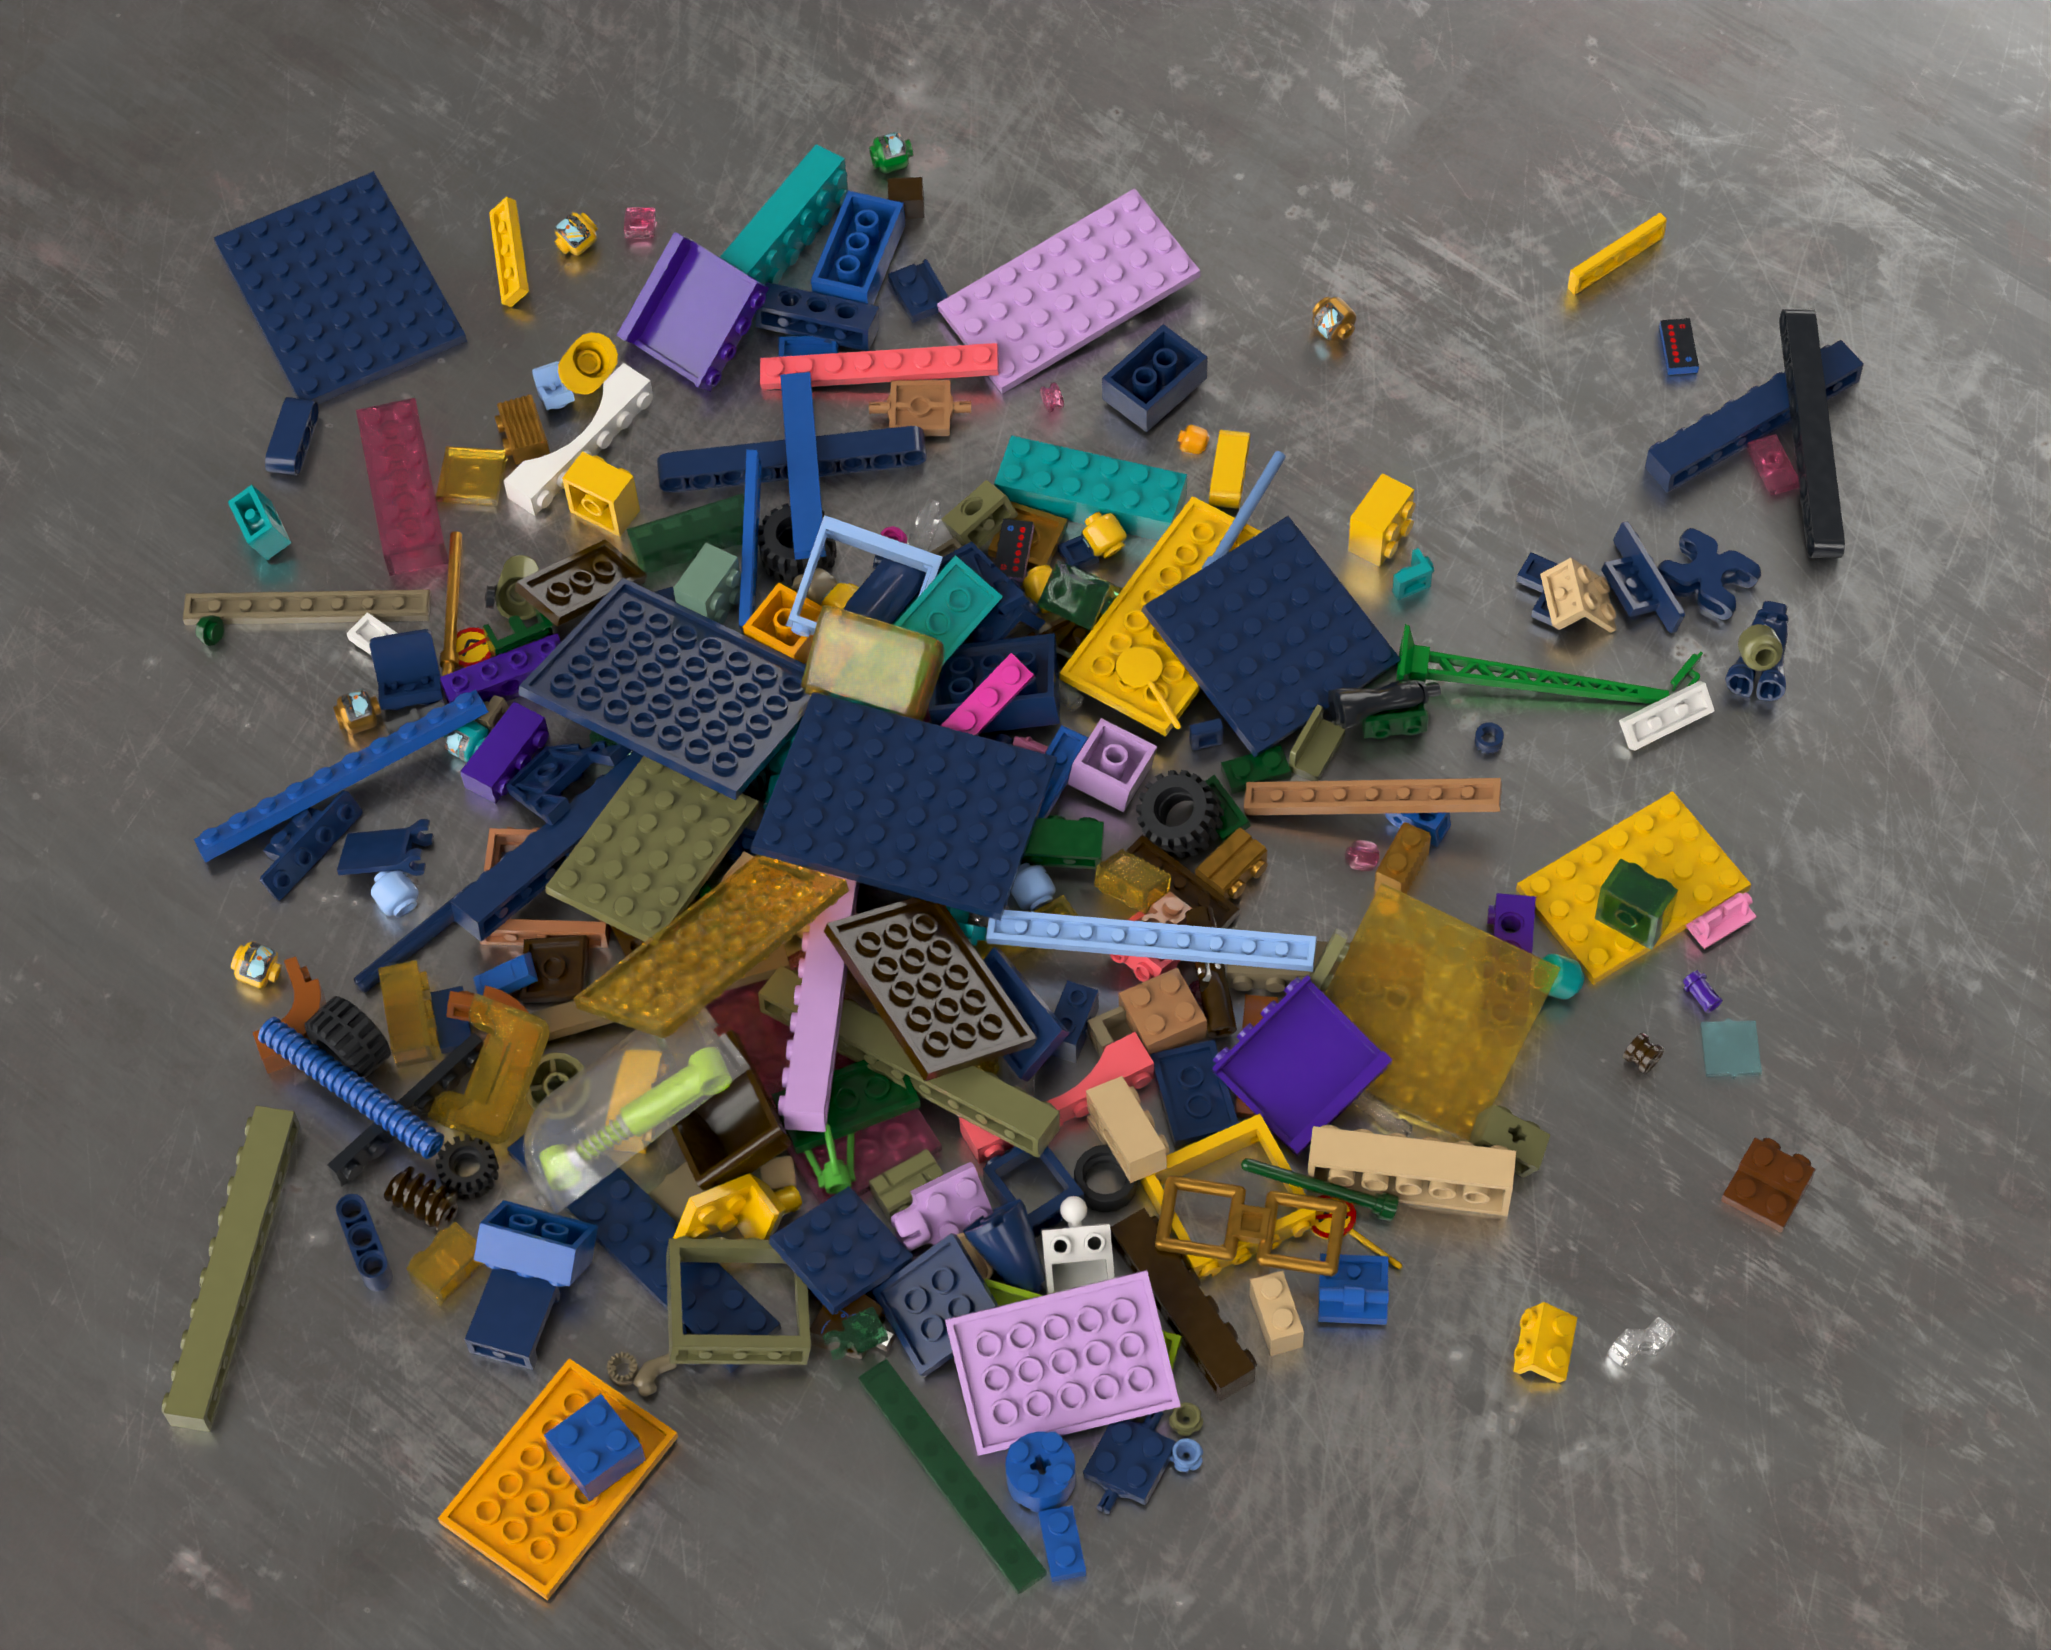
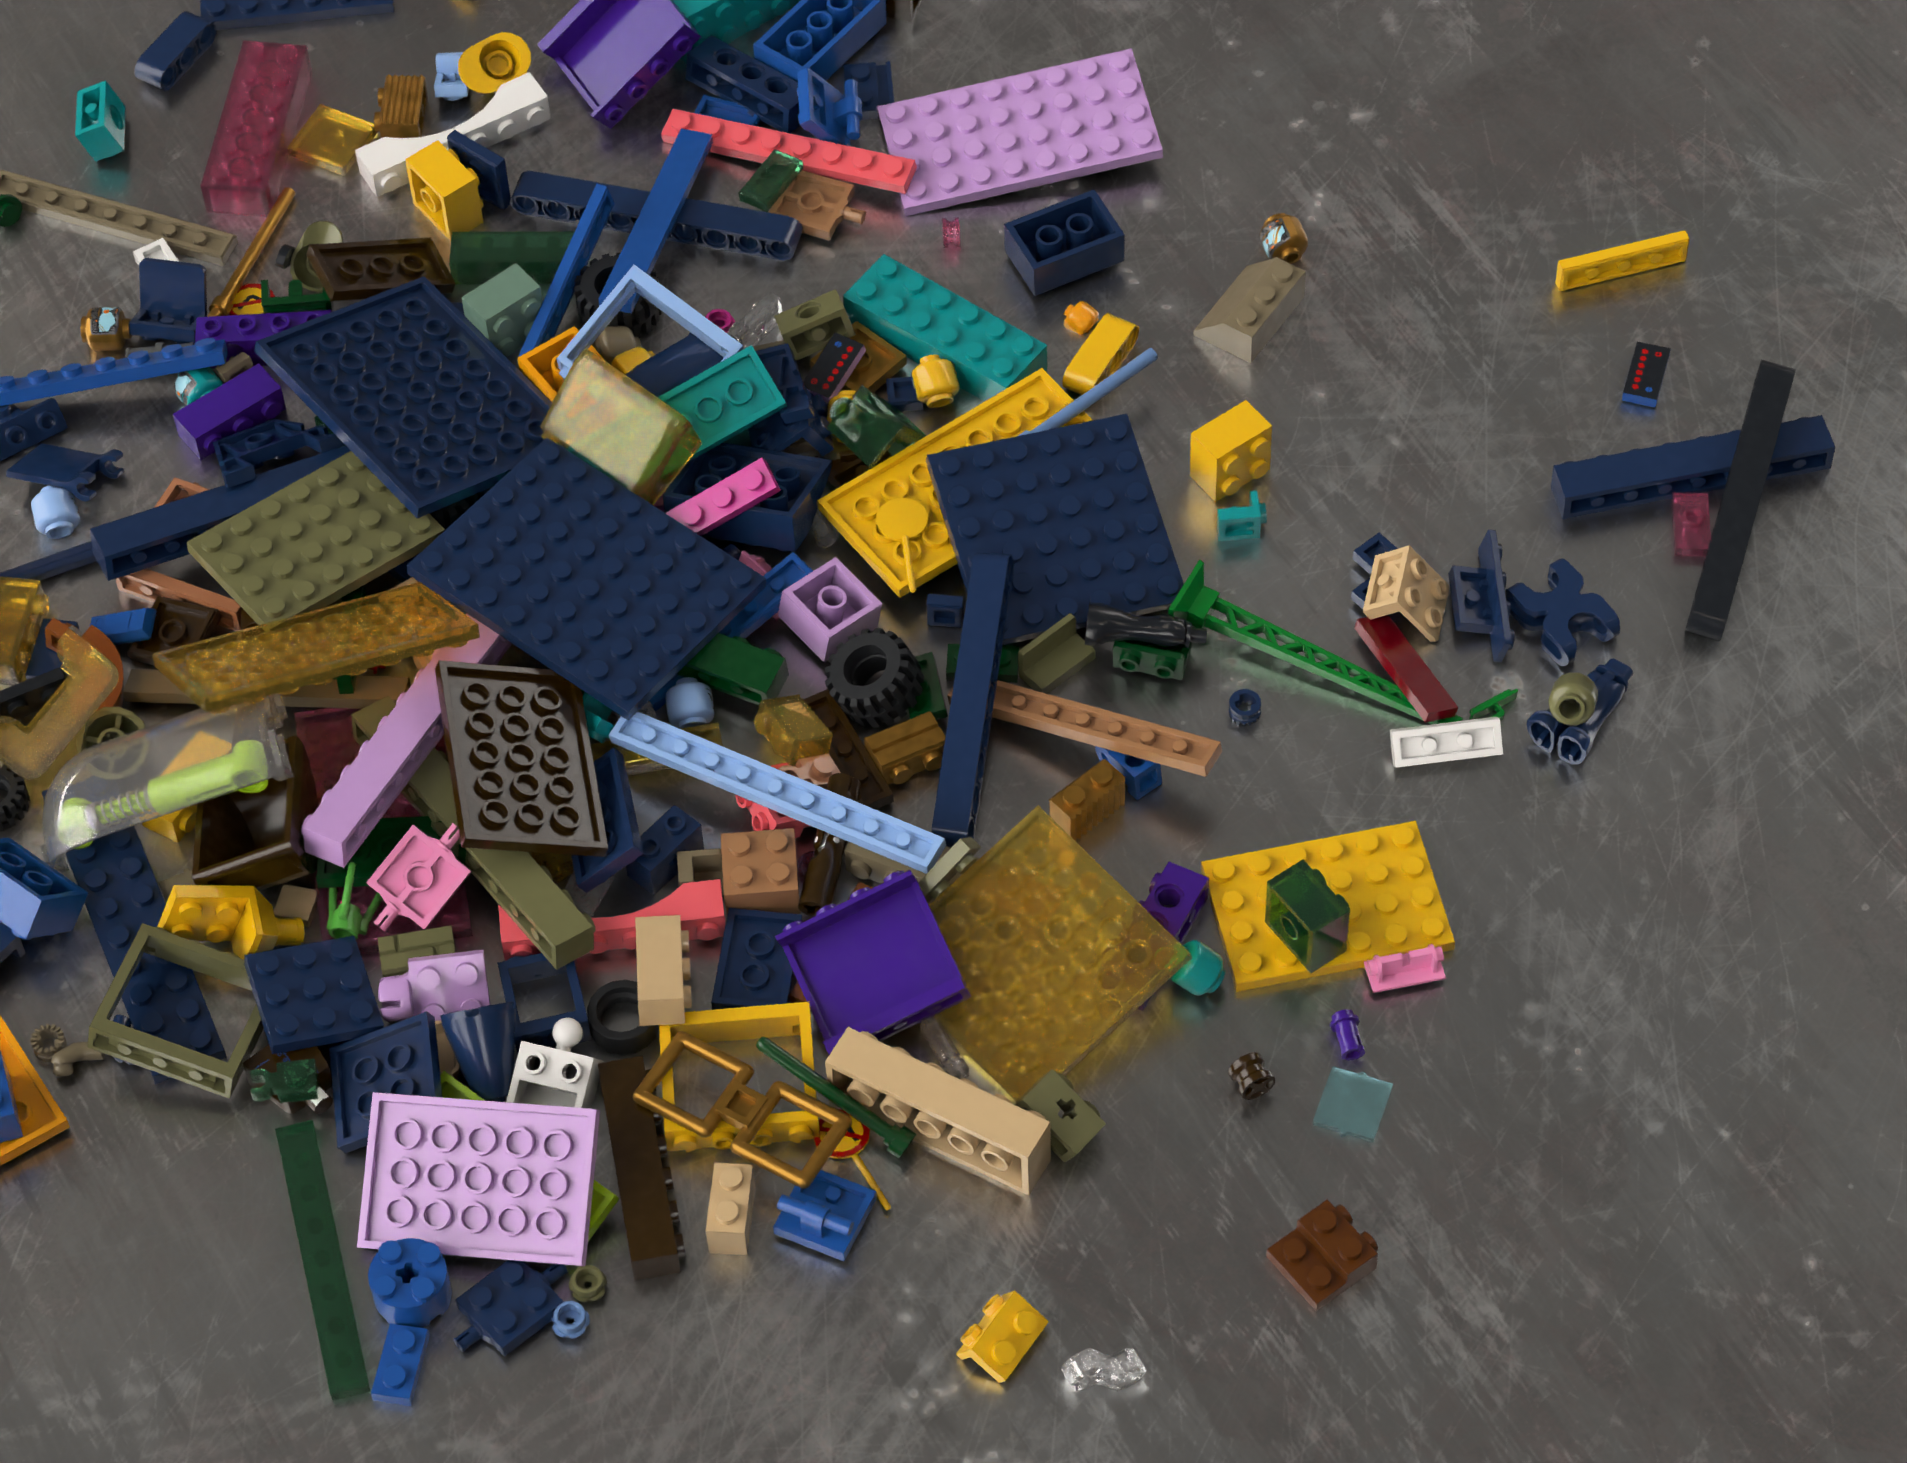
camera: 20 degrees right, 5 degrees down
clear pink piece [1345,839,1380,871] -> none
none -> bright pink plate [366,822,472,932]
none -> dark blue tile [447,129,511,210]
none -> clear green plate [738,149,804,212]
none -> blue plate [797,67,863,146]
none -> dark blue beam [931,552,1014,848]
none -> dark tan slope [1193,257,1306,363]
none -> dark red tile [1354,615,1458,723]

